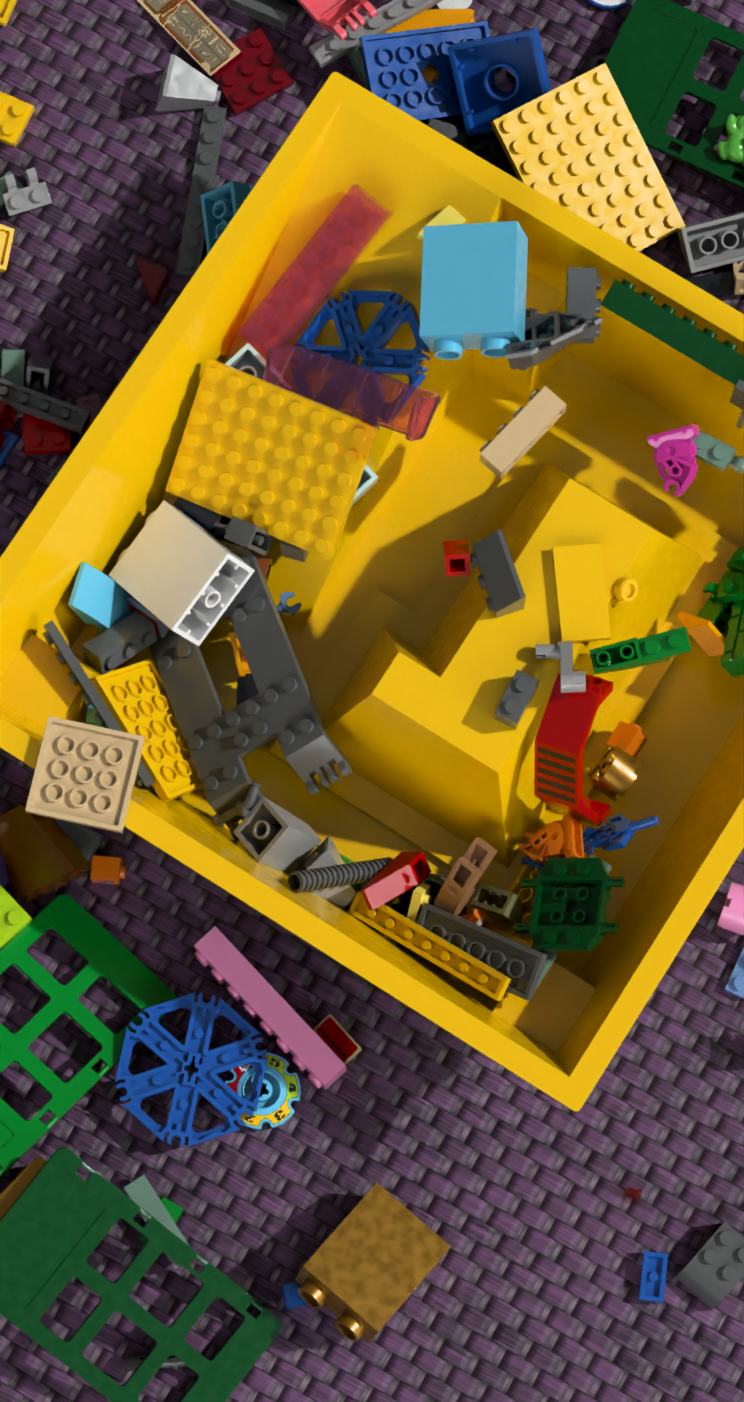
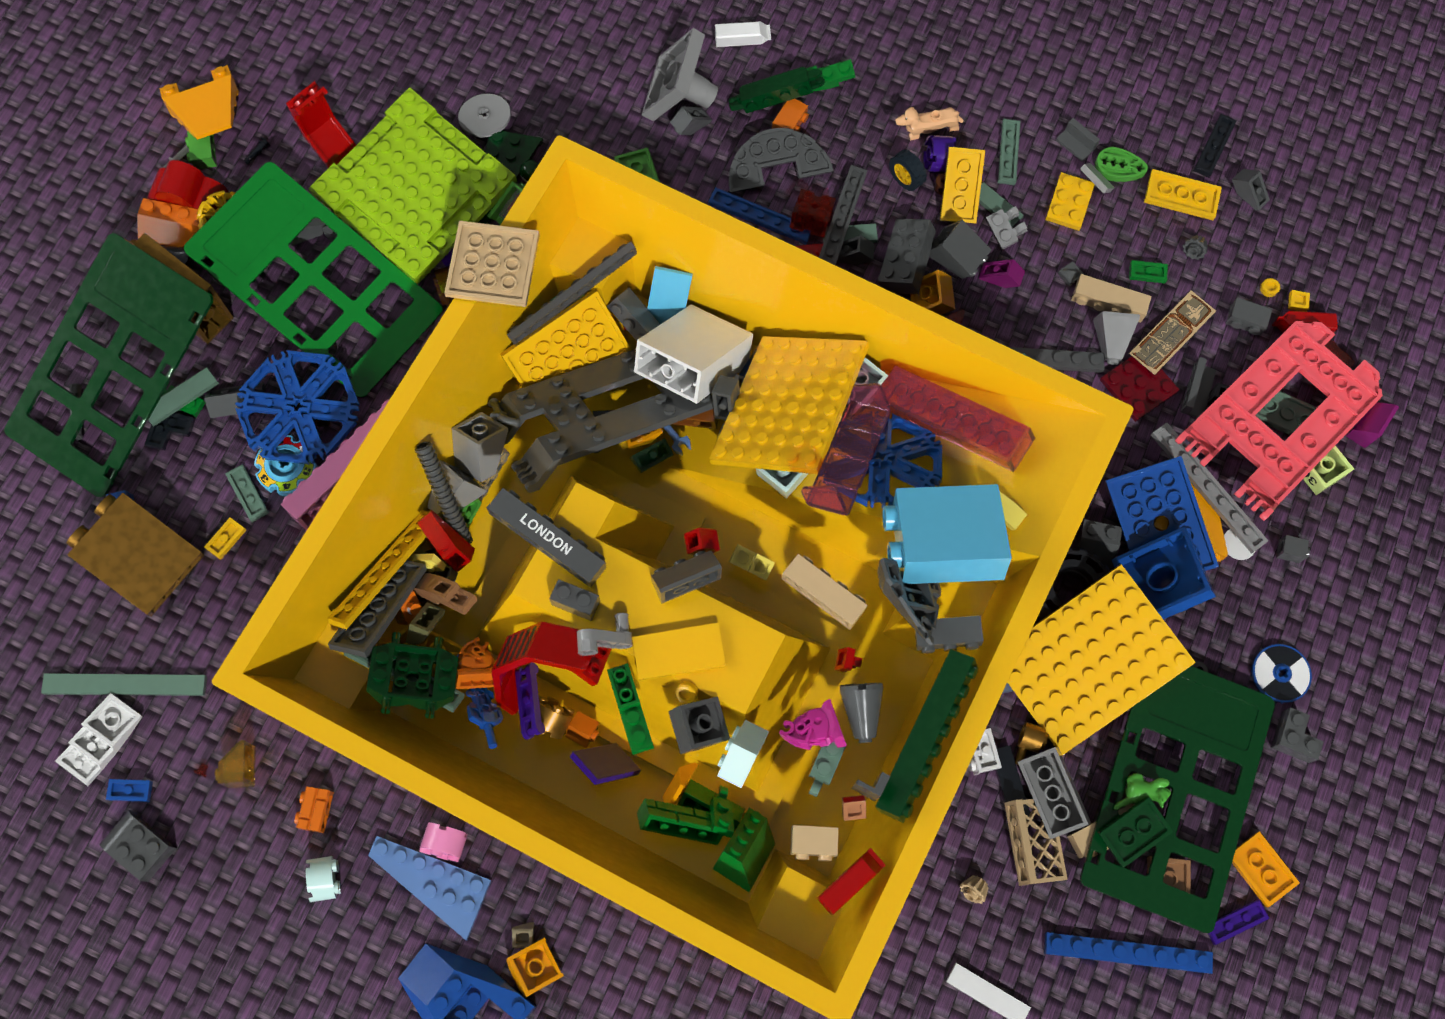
camera: 80 degrees right, 5 degrees down
none -> sand green tile [41,673,207,696]
none -> white slope [55,693,142,786]
none -> black plate [145,413,195,451]
none -> dark grey panel [204,382,266,418]
none -> yellow plate [204,517,246,560]
none -> clear yellow slope [215,740,256,788]
none -> sand green tile [225,464,269,522]
none -> orange brick [294,786,334,833]
none -> dark grey brick [487,488,606,588]
none -> dark purple plate [515,662,545,740]
none -> tile [570,743,641,785]
none -> clear green slope [630,438,674,473]
none -> dark grey slope [668,697,730,754]
none -> light aqua brick [717,720,769,788]
none -> light yellow slope [729,544,775,580]
none -> red tile [835,647,862,673]
none -> dark grey cone [839,683,884,743]
none -> dark grey brick [878,219,936,294]
none -> light orange slope [910,270,955,315]
none -> dark grey slope [929,219,991,279]
none -> magenta slope [979,259,1025,288]
none -> pearl gold piece [1015,722,1048,765]
none -> dark grey tile [1058,261,1084,286]
none -> tan brick [1071,274,1152,323]
none -> green plate [1129,260,1168,284]

